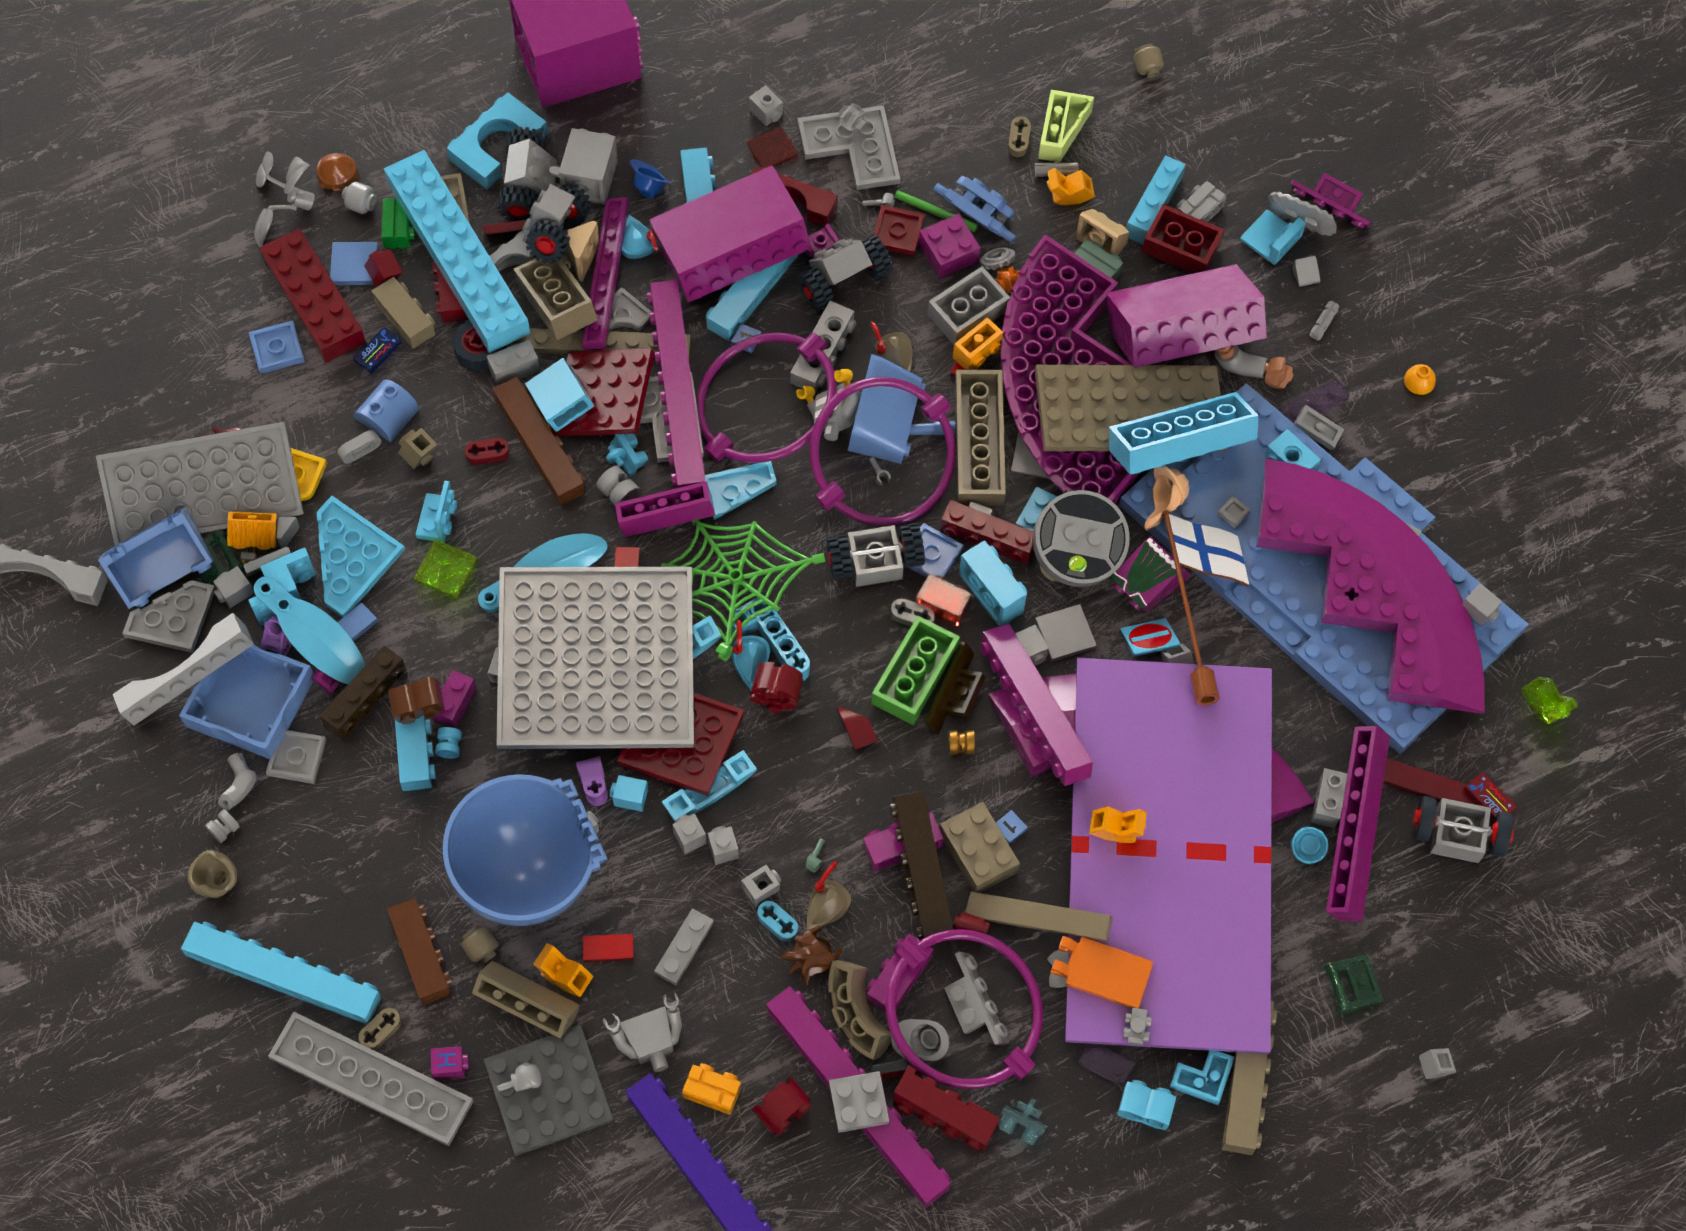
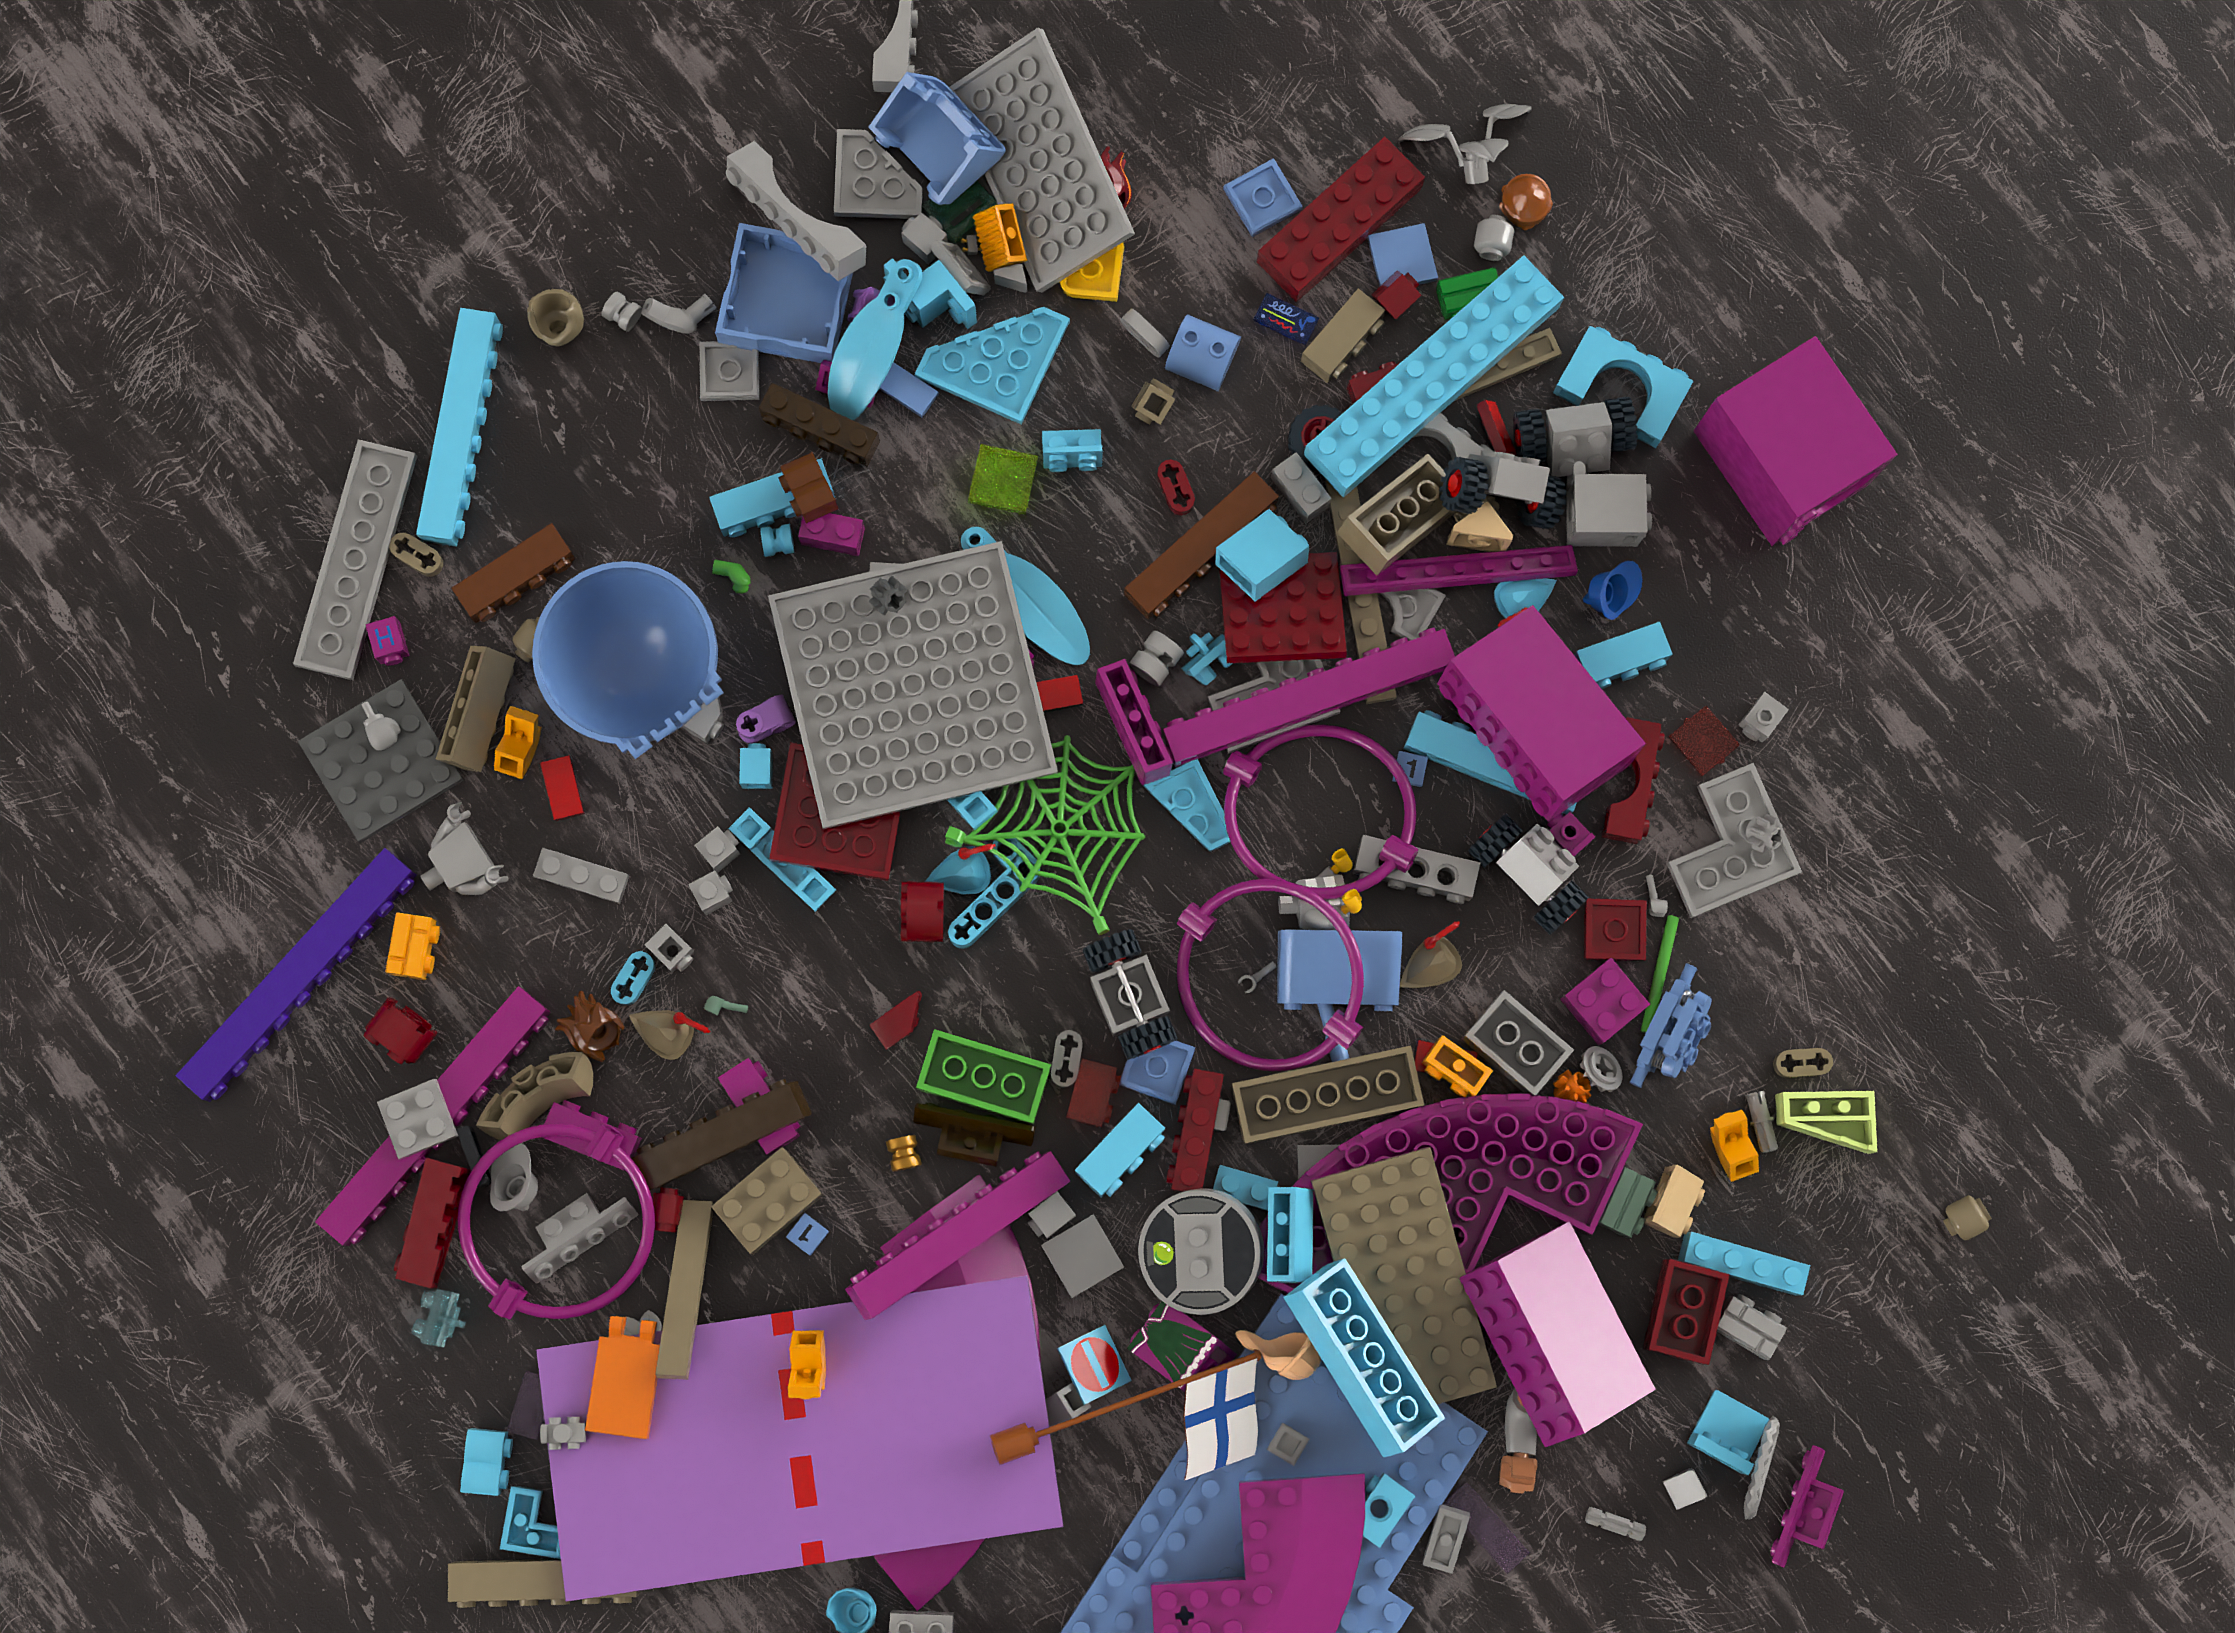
camera: 75 degrees right, 15 degrees up
none -> bright green arm [712,559,751,594]
none -> dark grey gear [869,576,908,615]
none -> medium azure brick [1267,1187,1313,1283]

